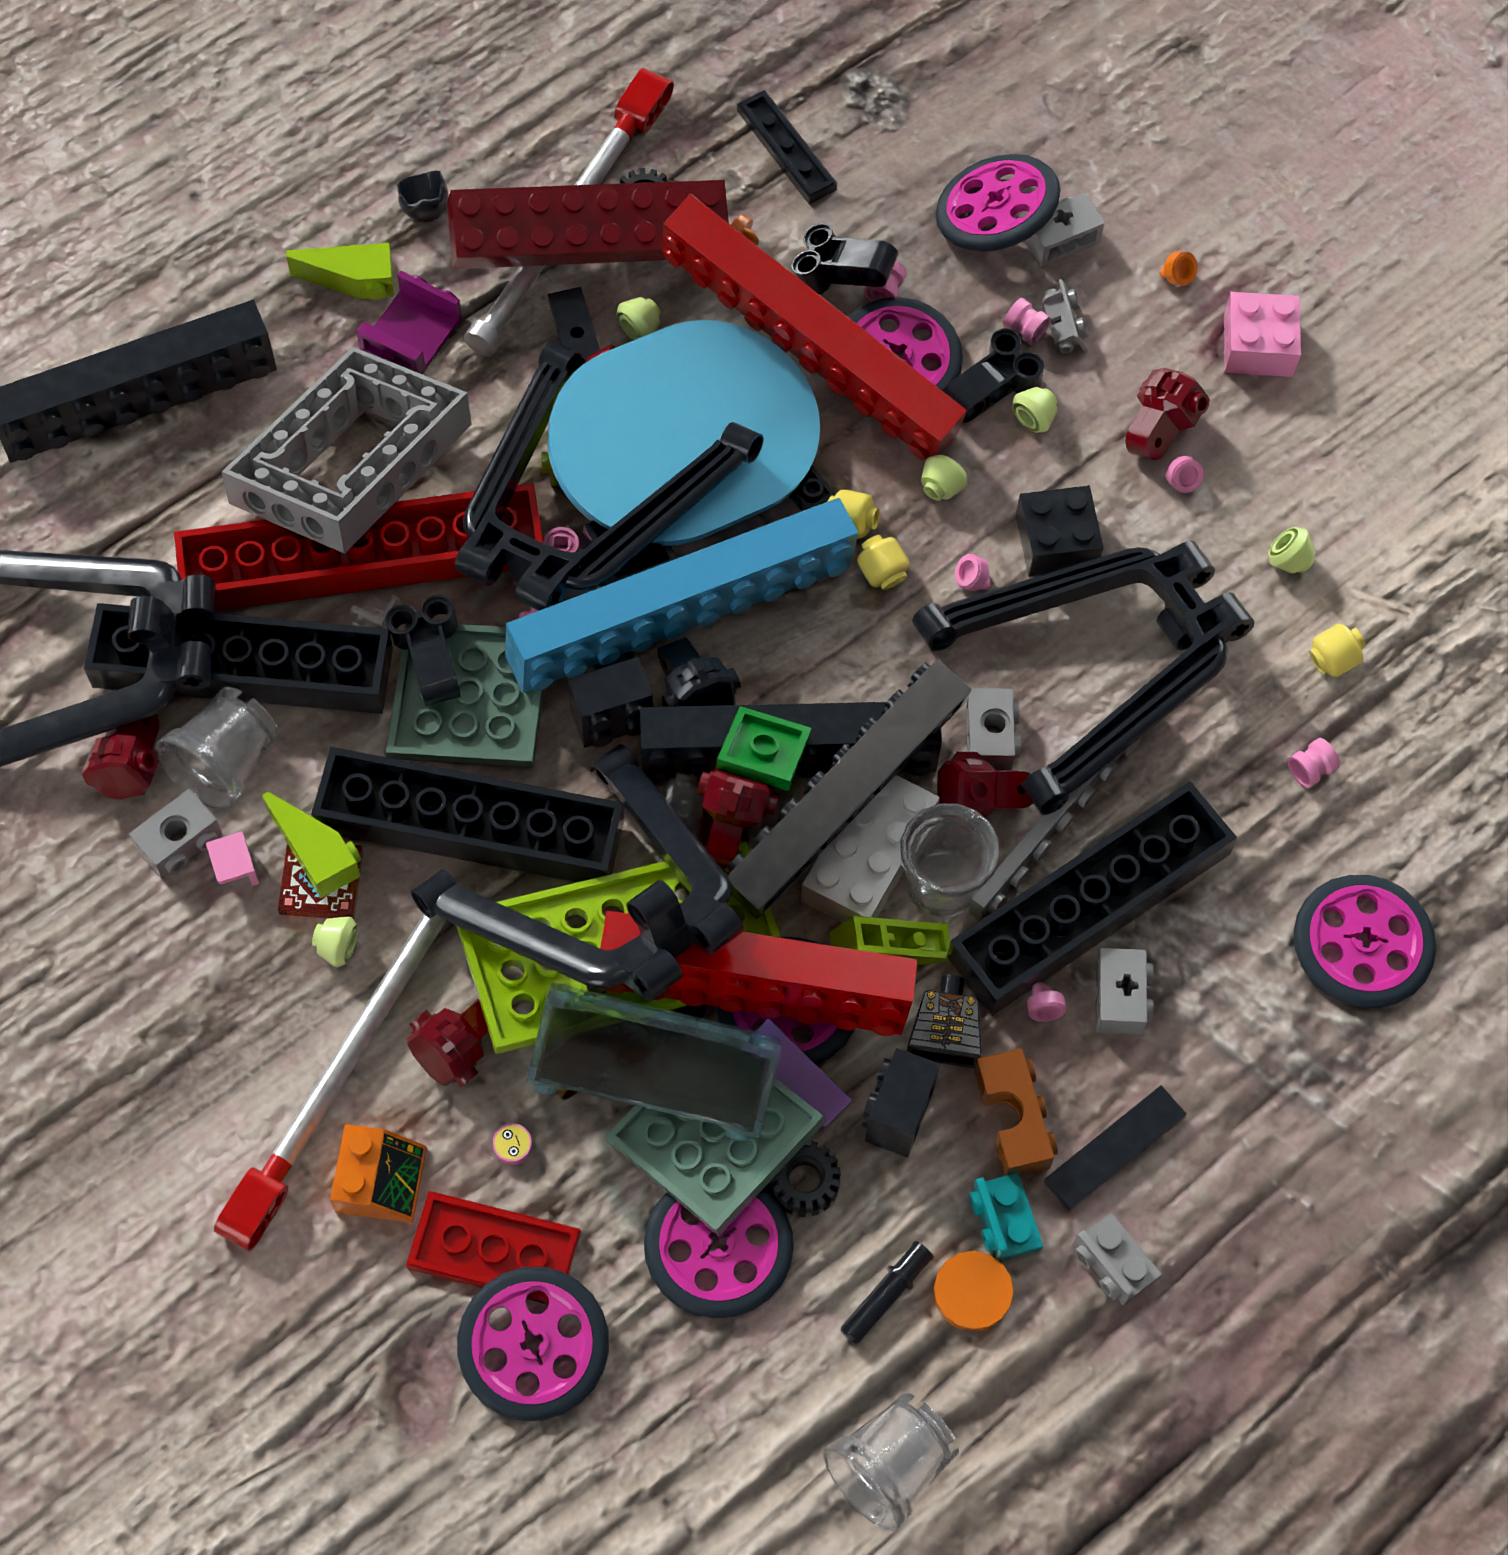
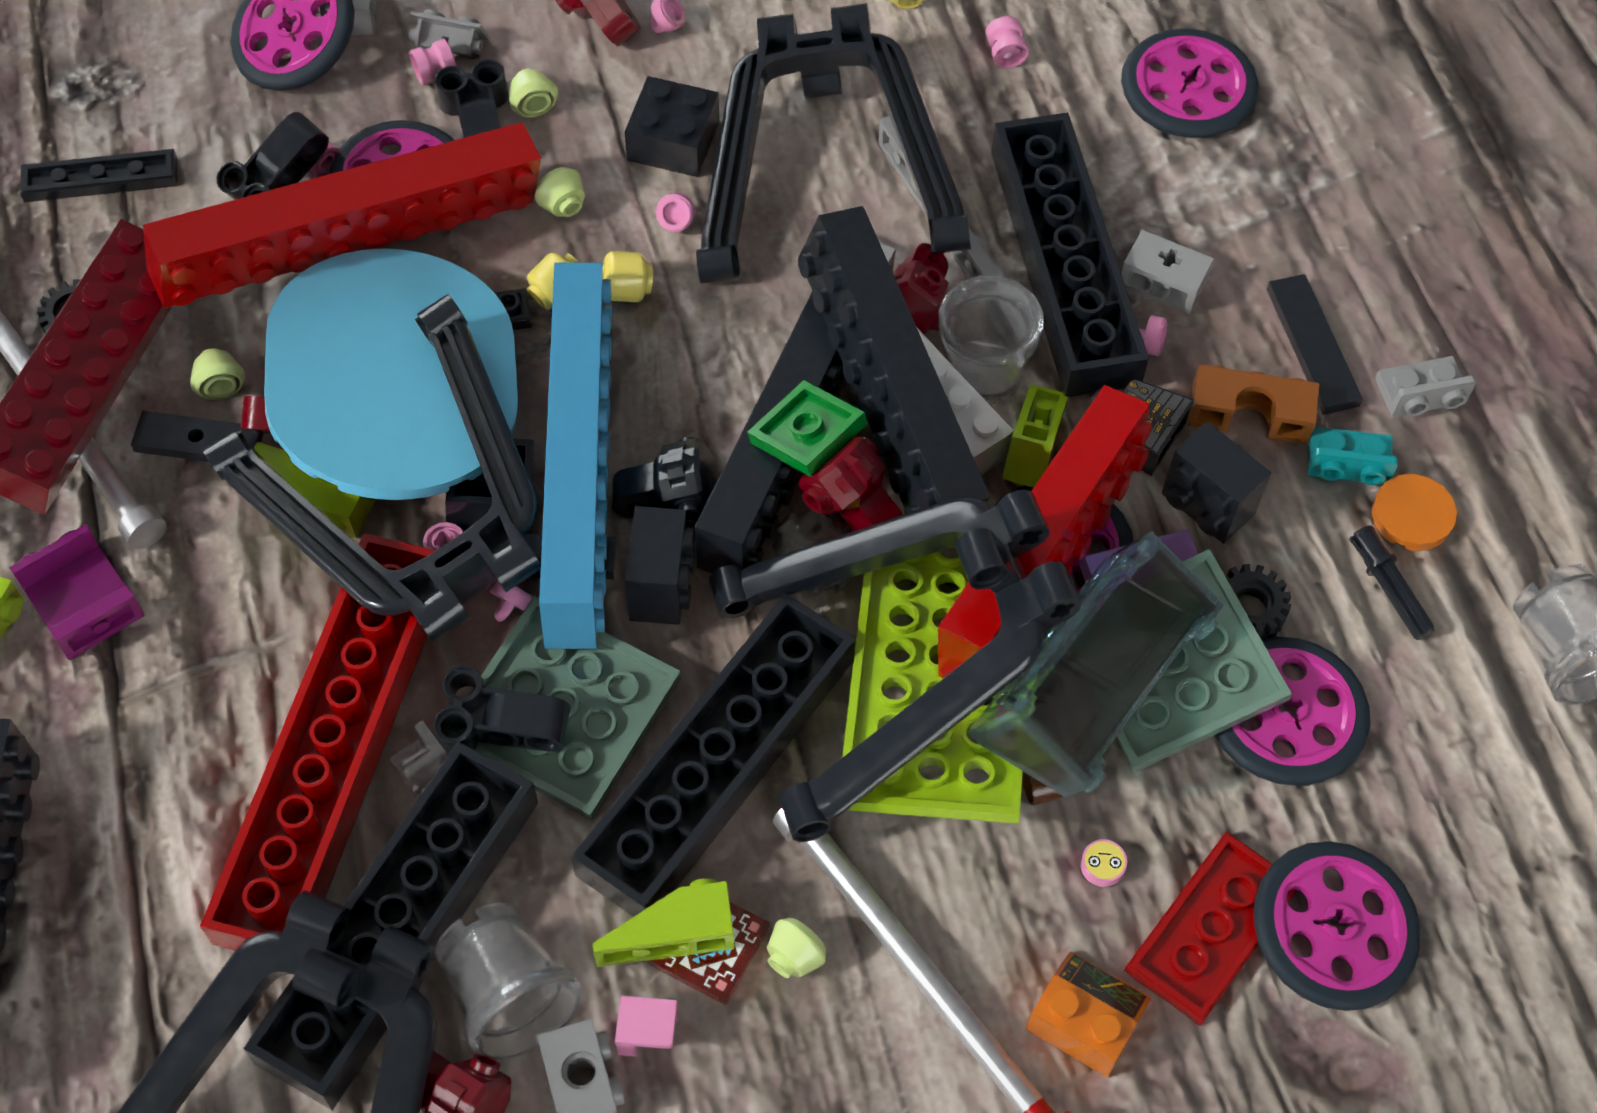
camera: 65 degrees left, 5 degrees down
light grey brick [222,347,472,554] -> none
dark red piece [406,998,489,1087] -> none

